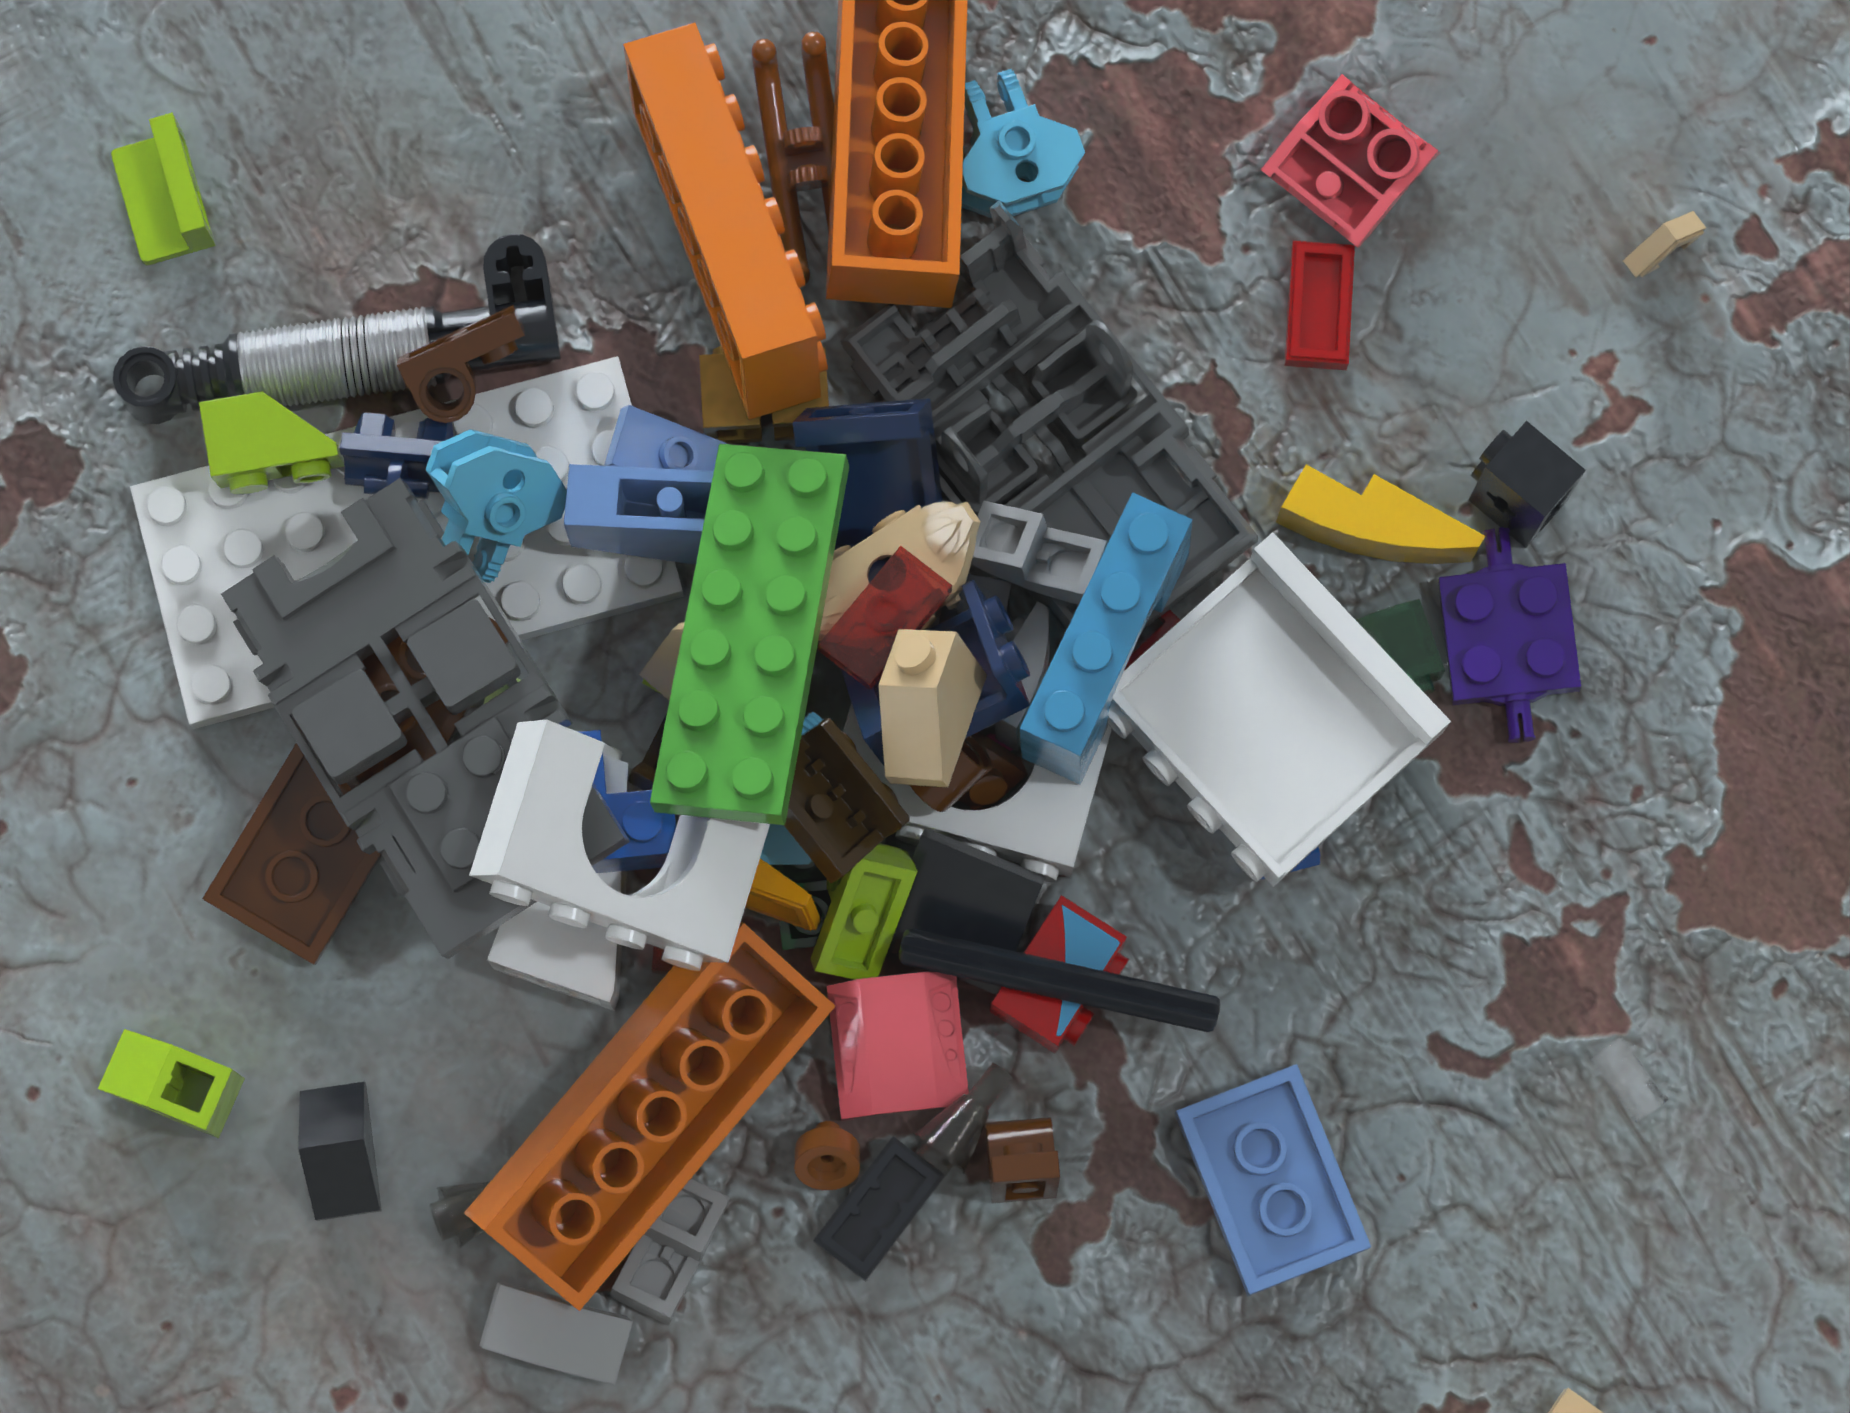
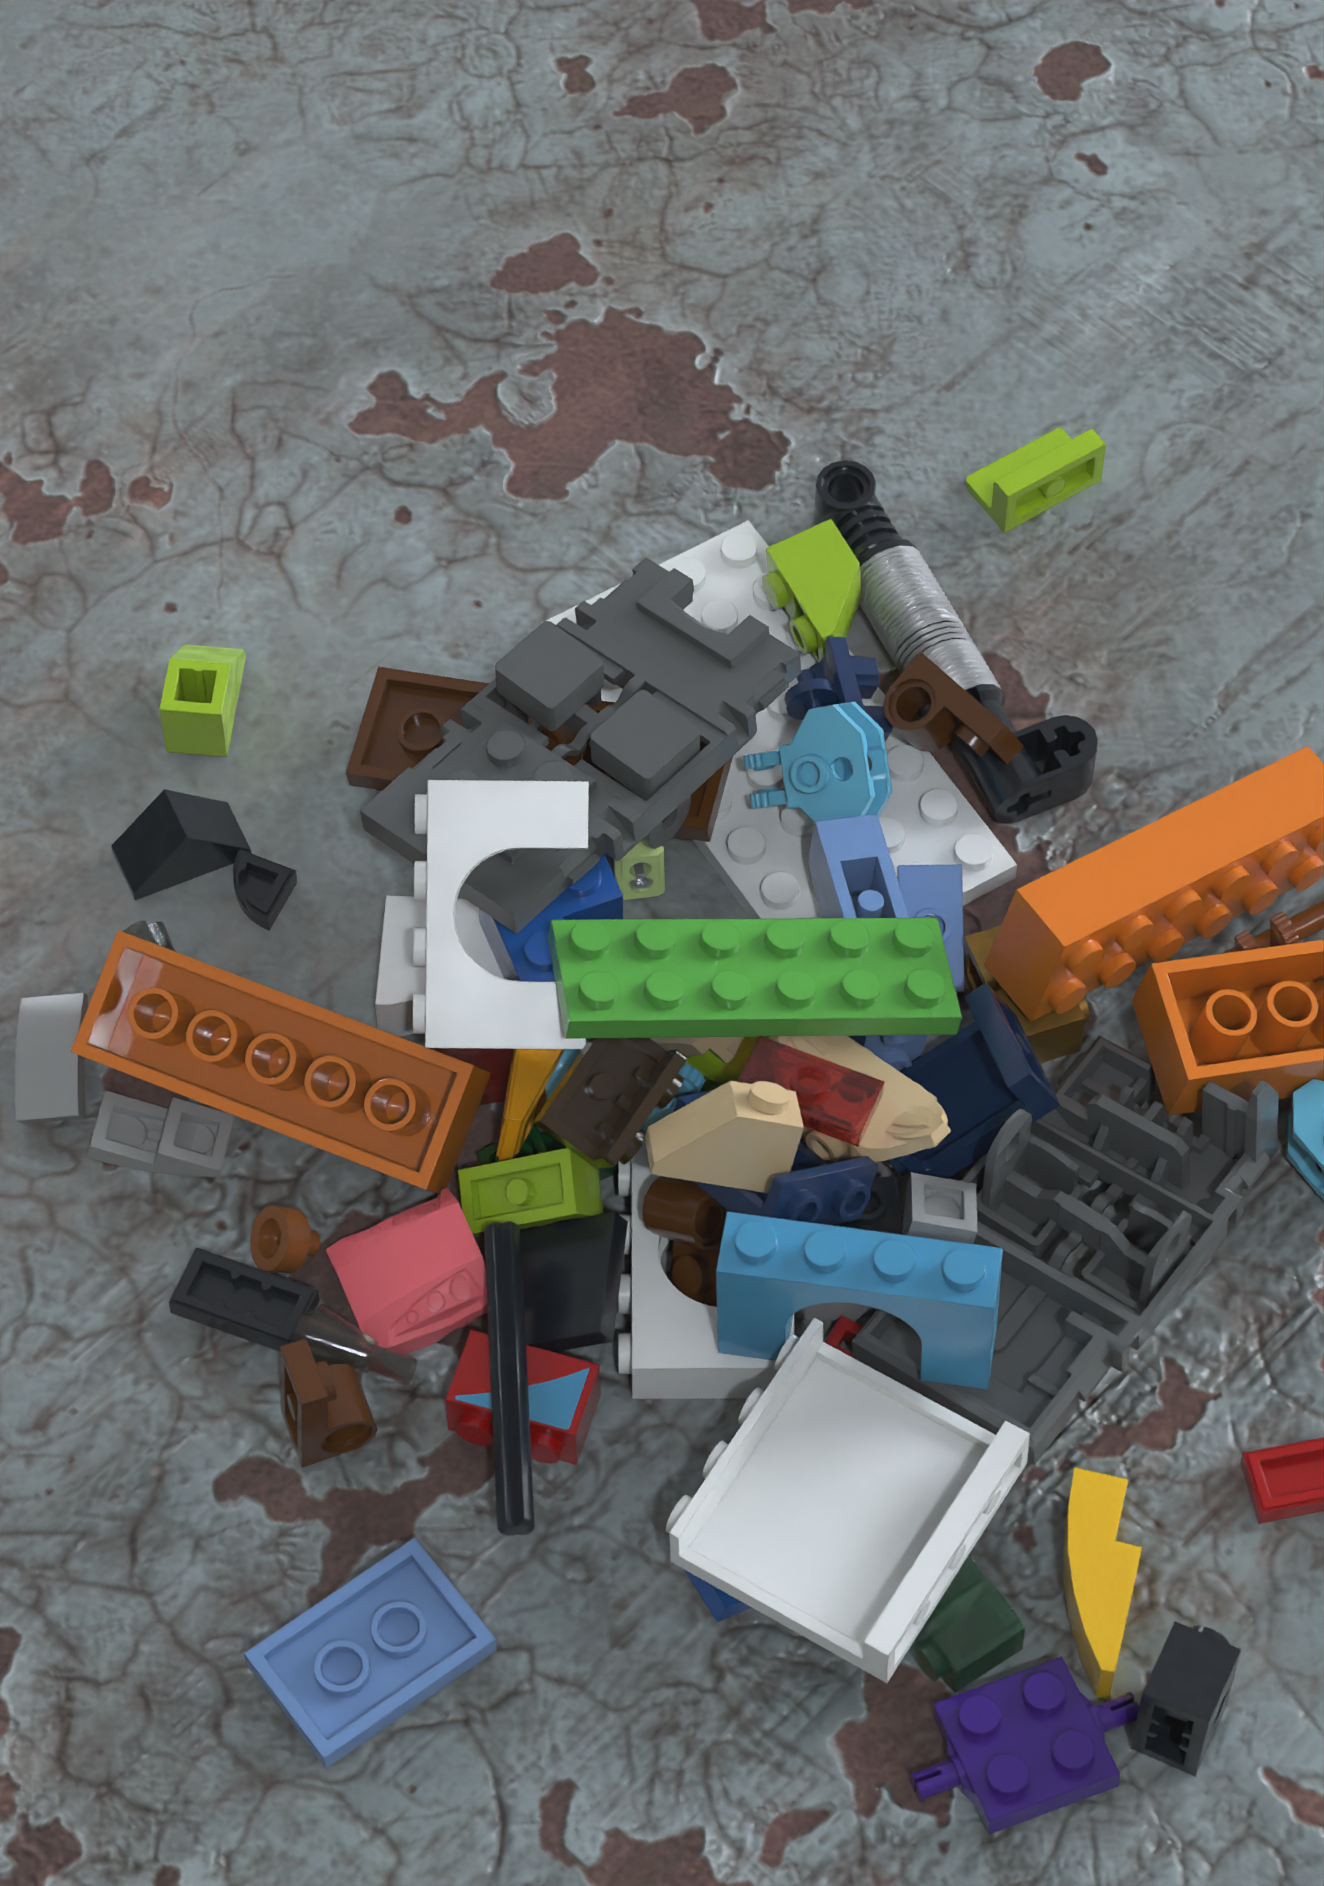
camera: 75 degrees right, 20 degrees down
none -> black tile [233,849,297,931]

